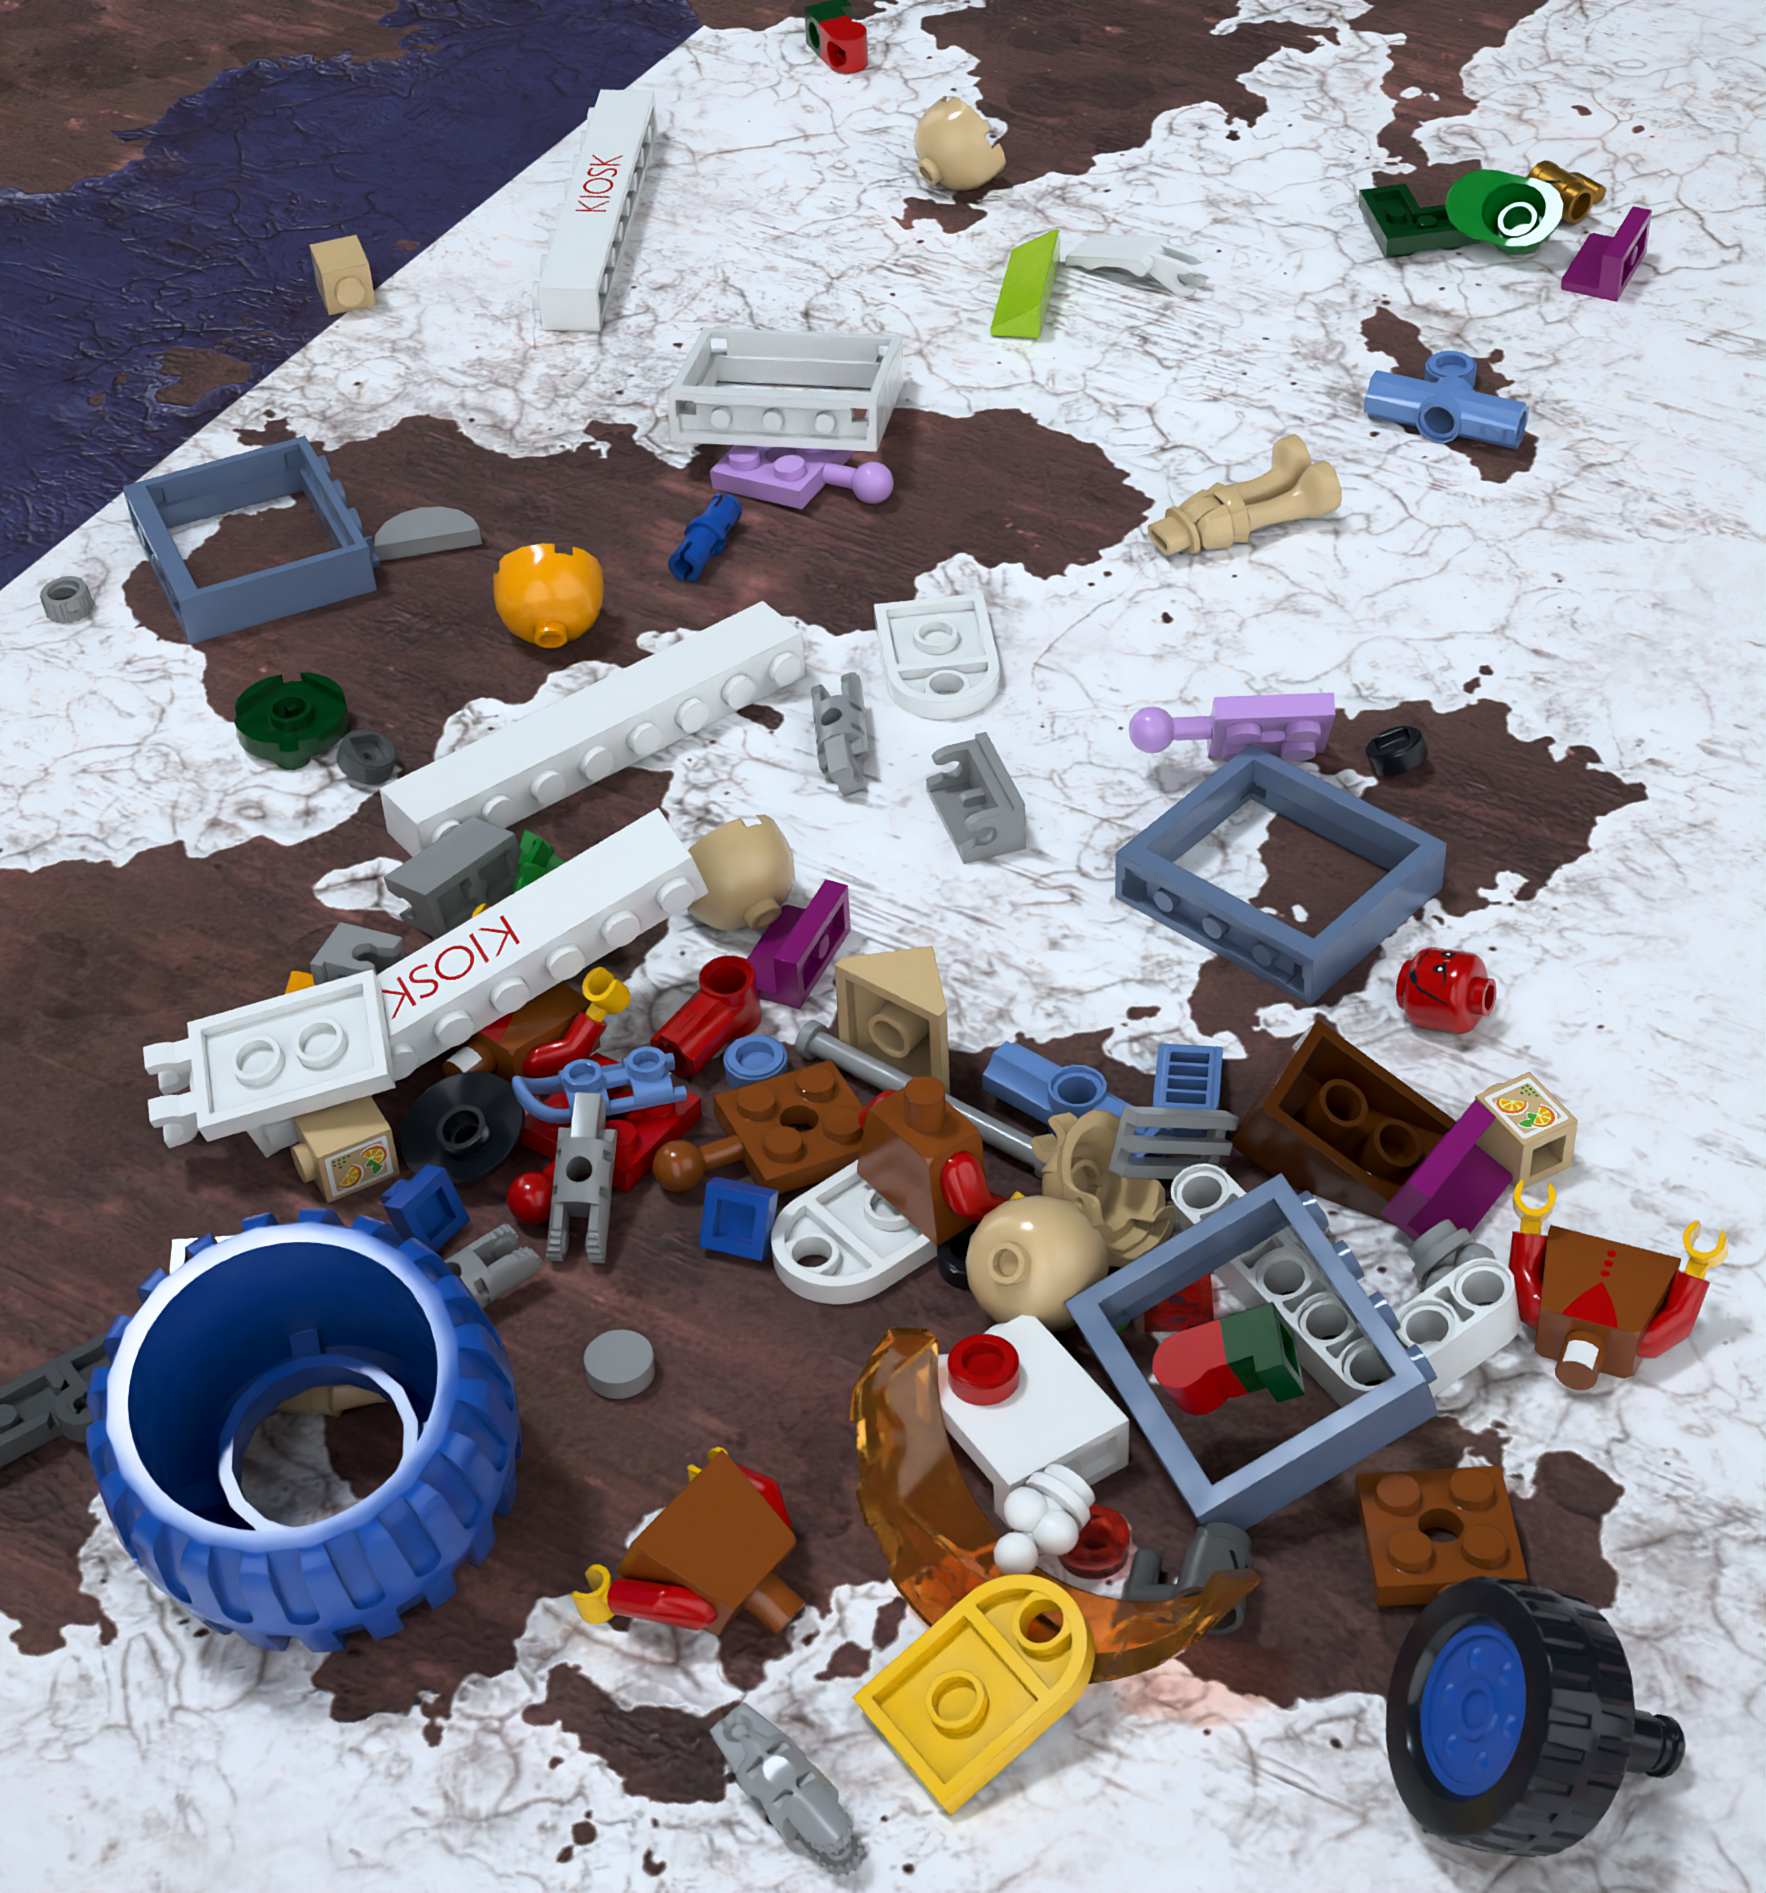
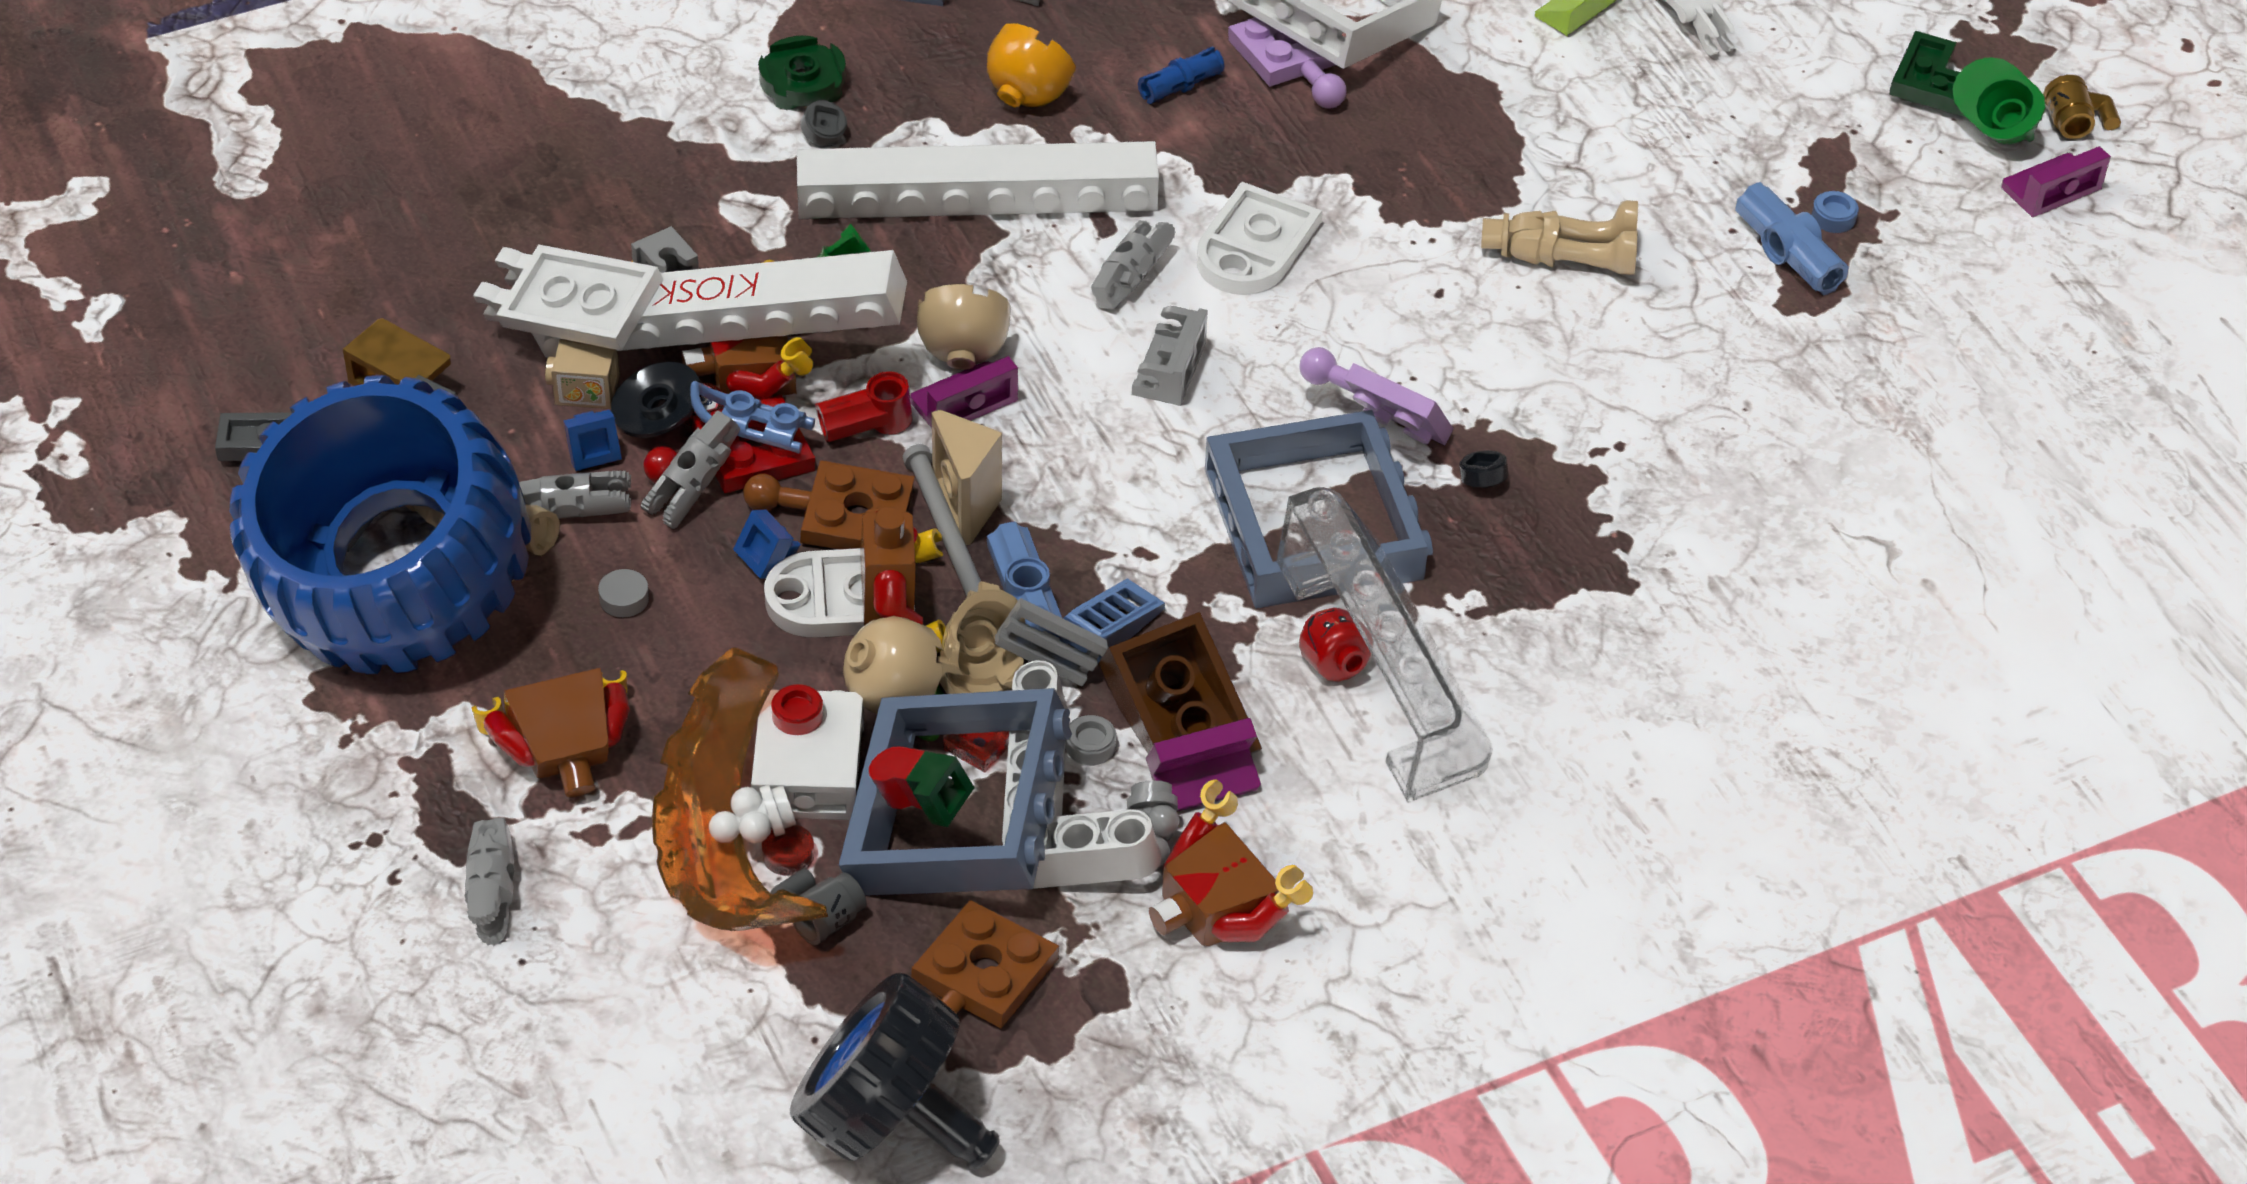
camera: 30 degrees right, 5 degrees up
light grey hinge [384,816,521,941] -> none
medium blue tile [723,1035,788,1090] -> none
yellow tile [852,1574,1095,1815] -> none
tan brick [1475,1071,1578,1189] -> none
none -> pearl gold panel [343,318,451,386]
none -> clear windscreen [1276,487,1493,803]

